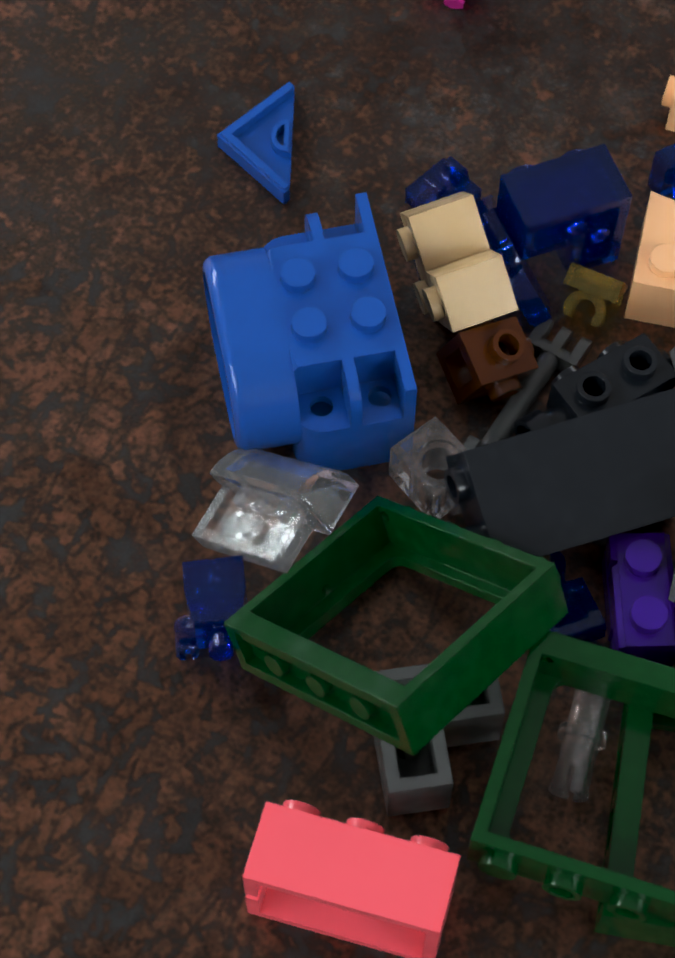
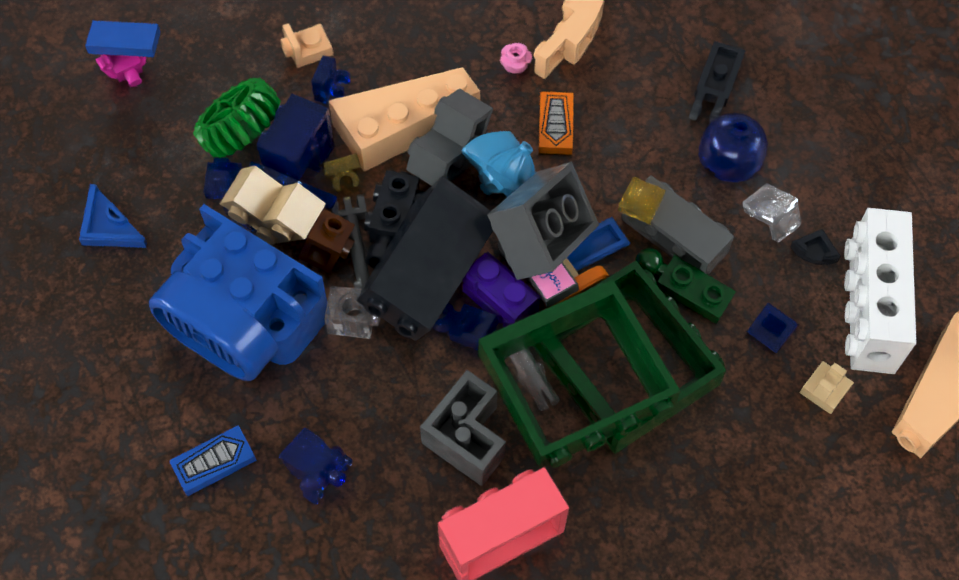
camera: 45 degrees left, 0 degrees up
clear brick [192,448,359,574] -> none
dark green piece [224,496,569,756] -> none
none -> tile [169,425,257,497]
none -> green gear [193,77,281,158]

